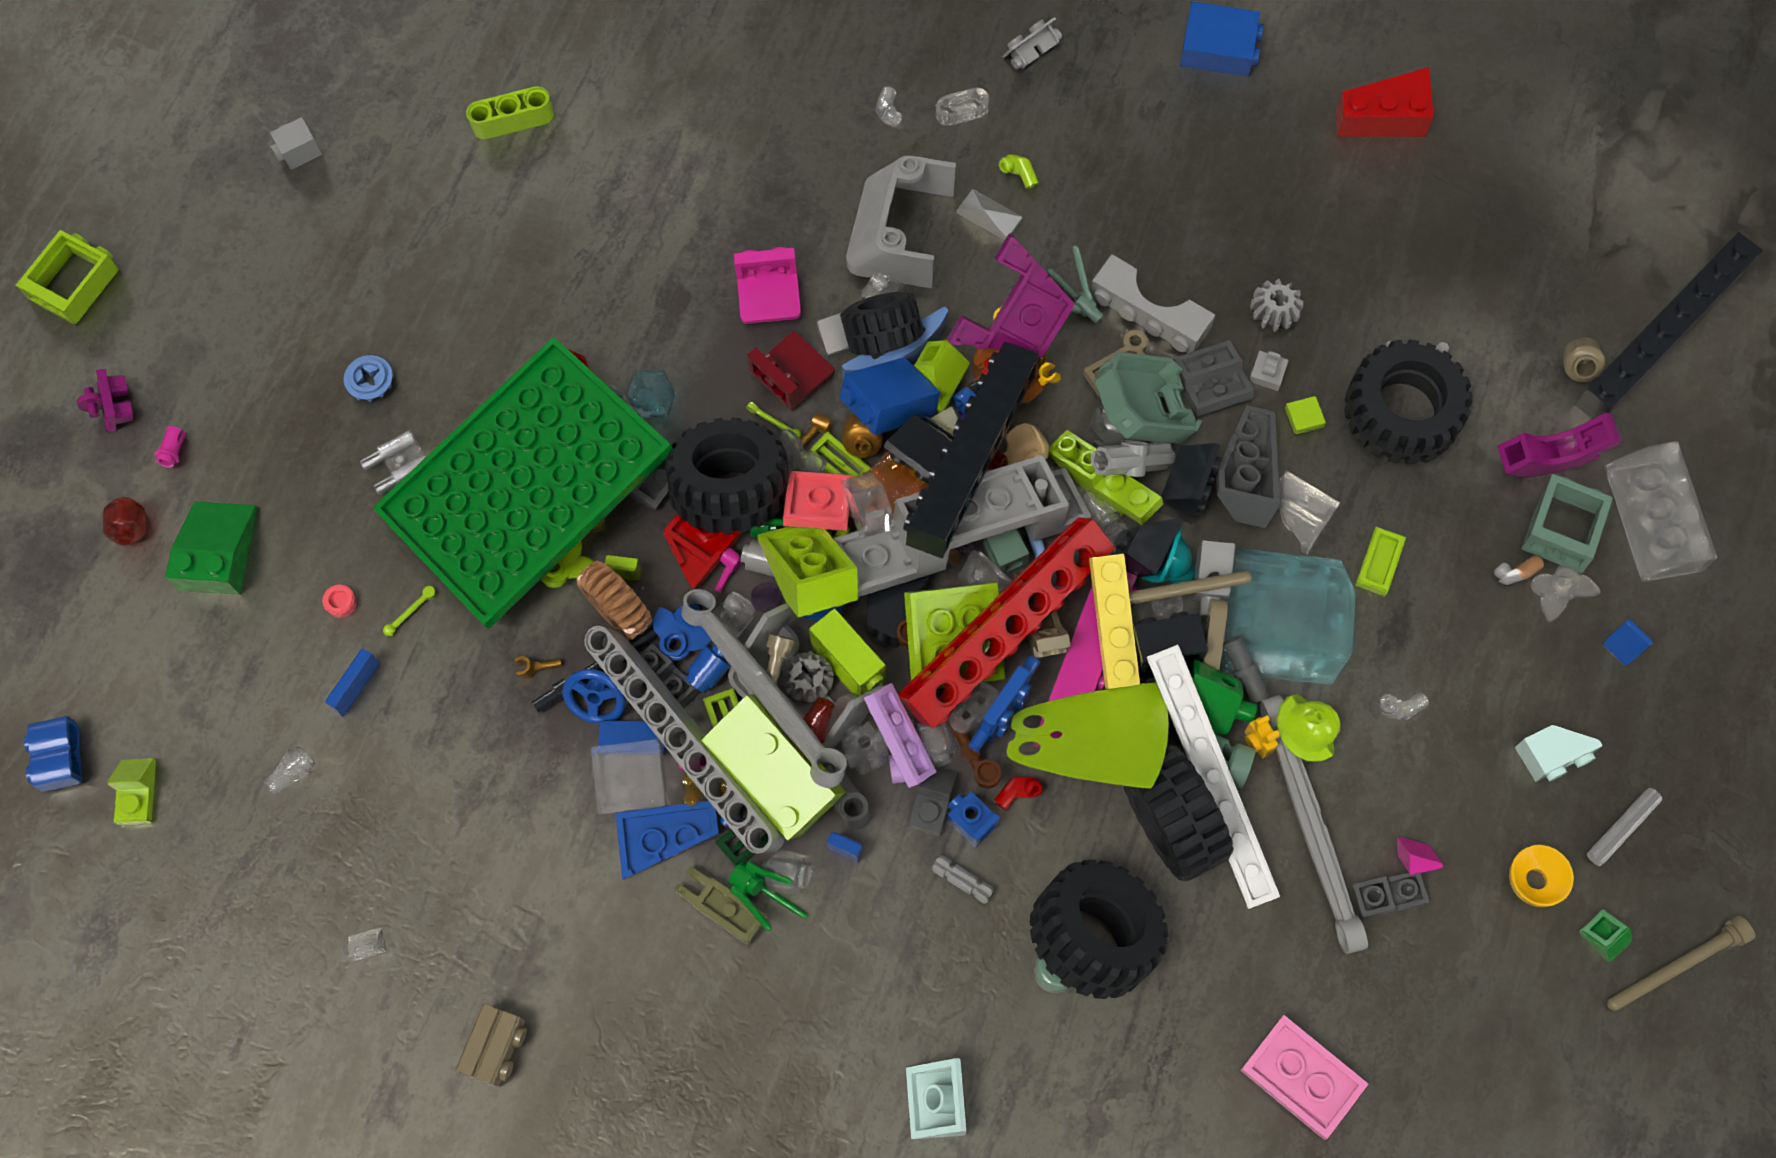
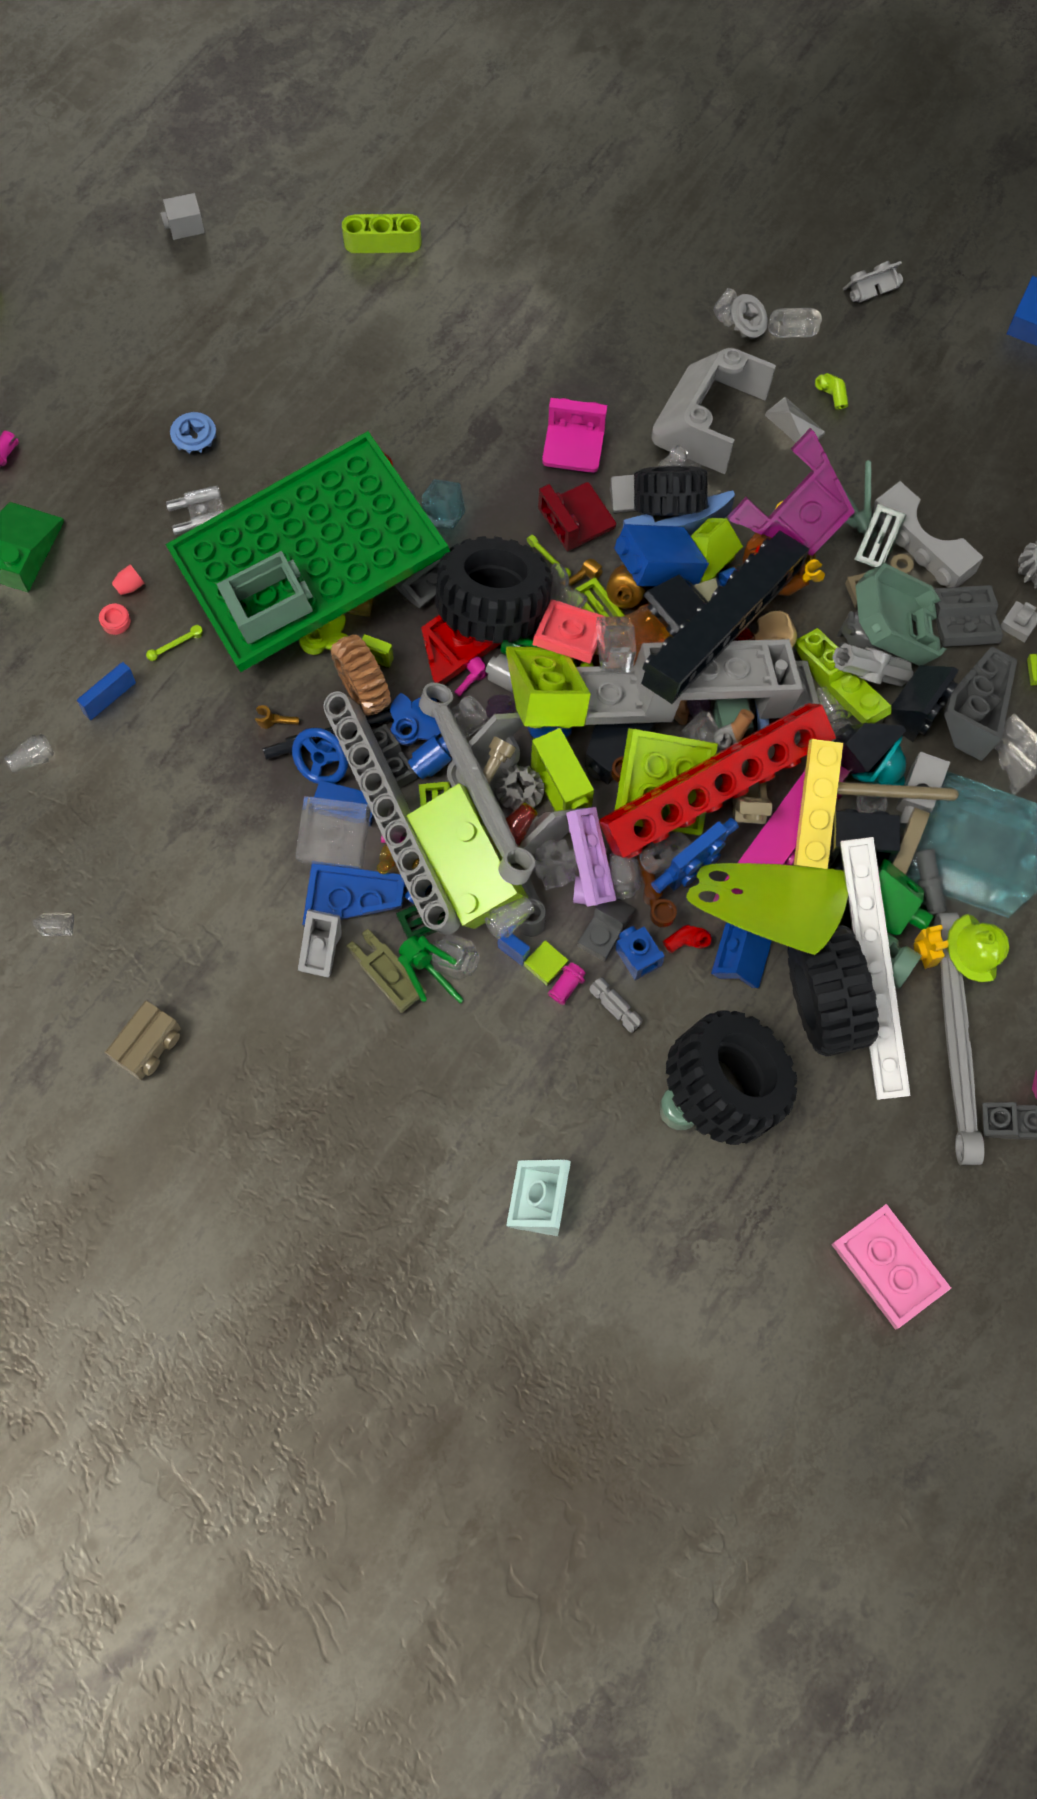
camera: 10 degrees right, 0 degrees up
none -> coral hose [112,564,145,595]
none -> sand green window [217,551,313,644]
none -> light grey slope [298,909,342,978]
none -> clear cone [485,896,535,939]
none -> lime tile [524,940,569,986]
none -> dark pink pin [548,963,586,1005]
none -> blue panel [711,922,772,988]
none -> arm [714,709,754,749]
none -> light grey gear [728,294,768,340]
none -> tile [854,504,907,568]

